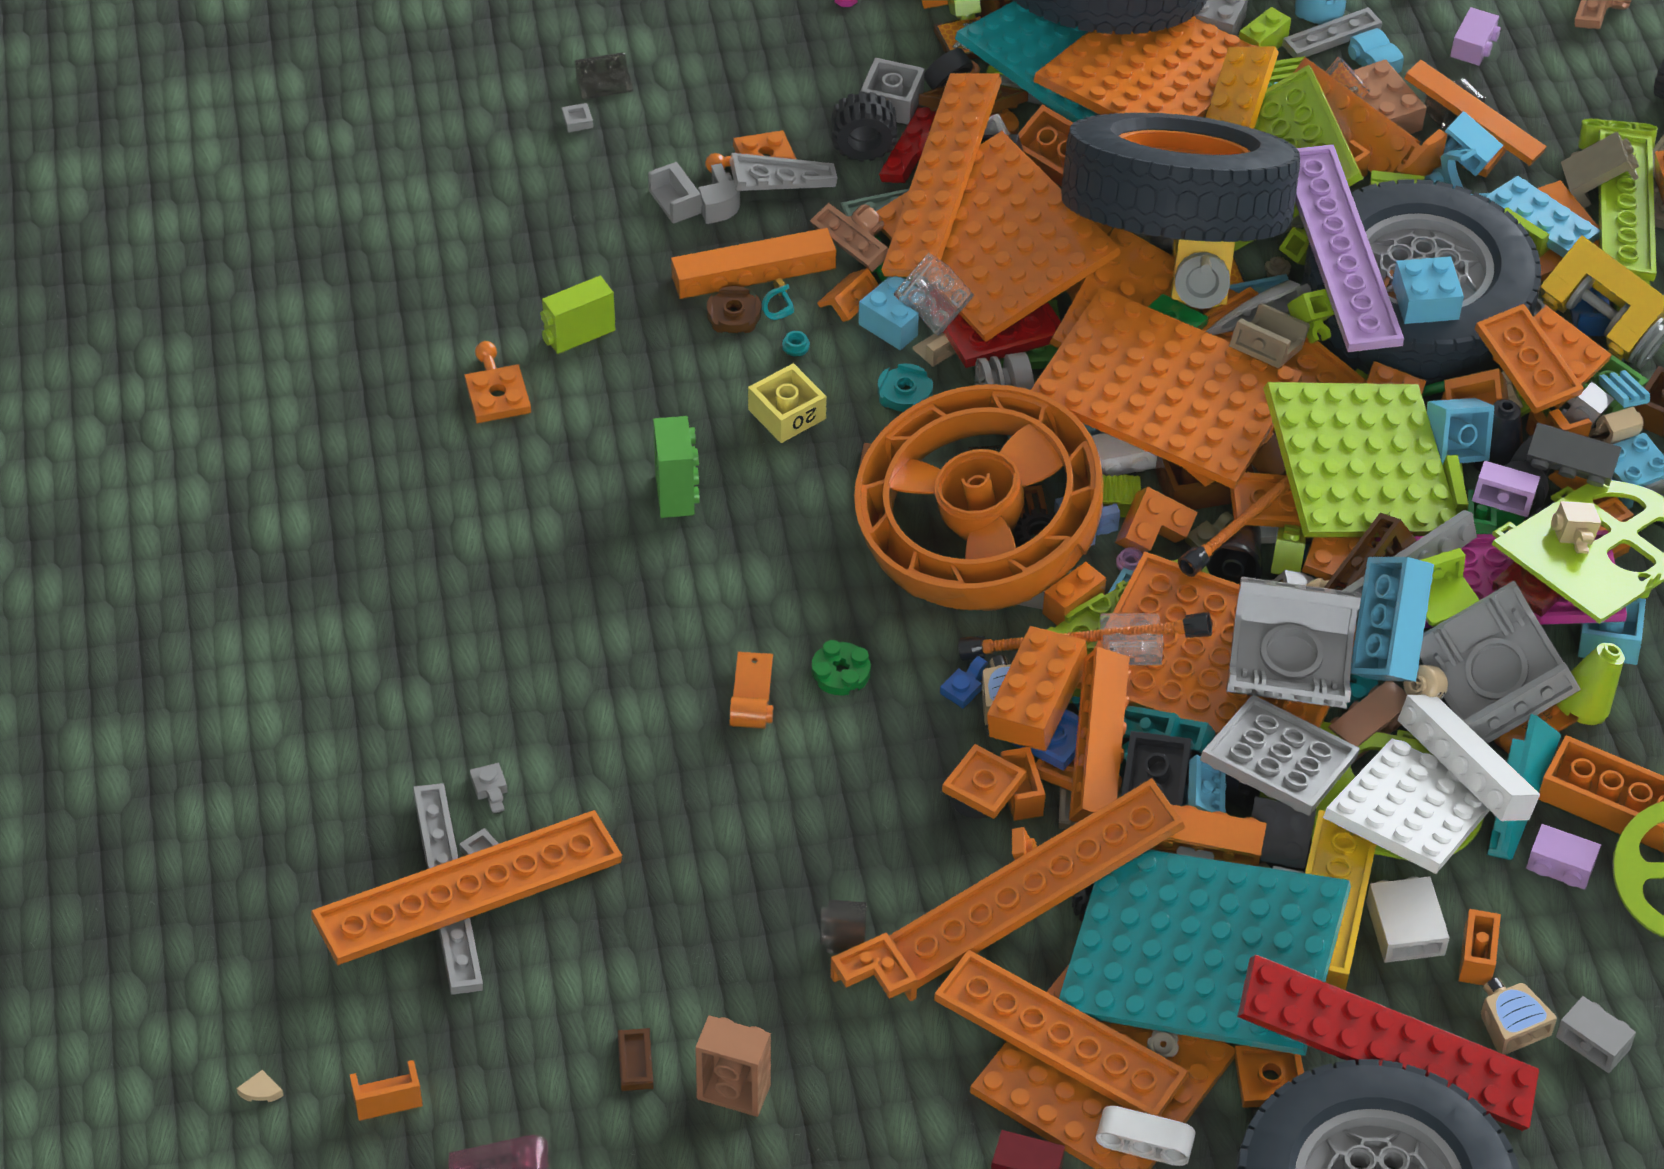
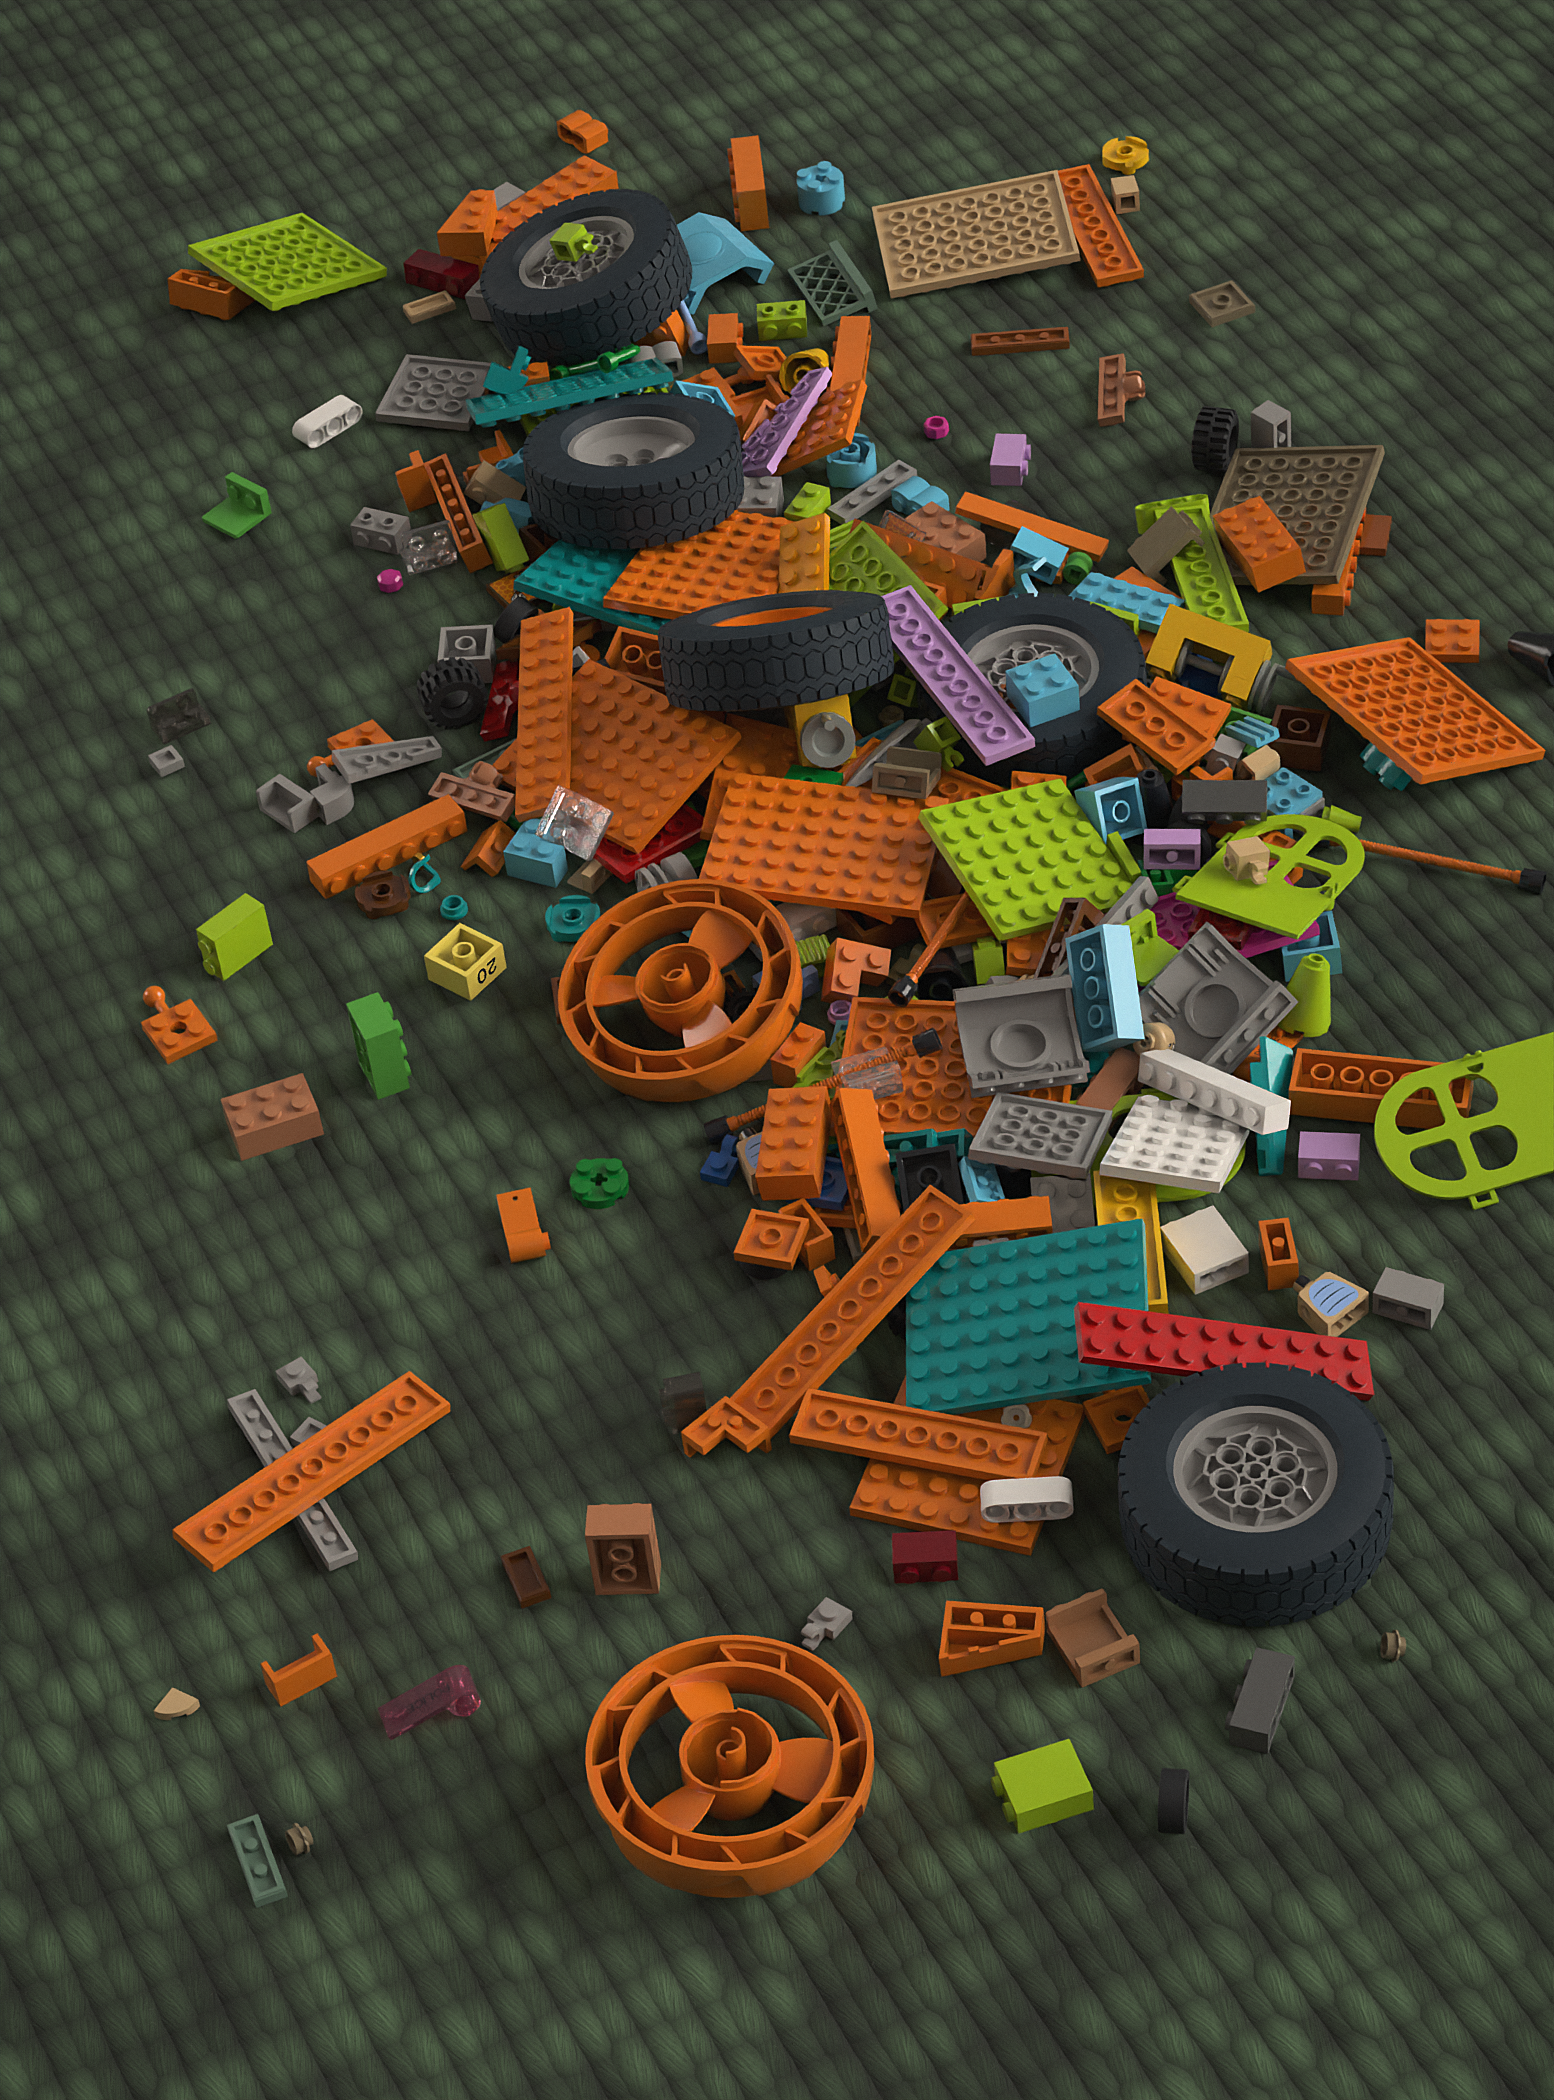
camera: 10 degrees left, 5 degrees down
none -> nougat brick [221,1073,324,1161]
none -> bright green wheel [1063,552,1093,585]

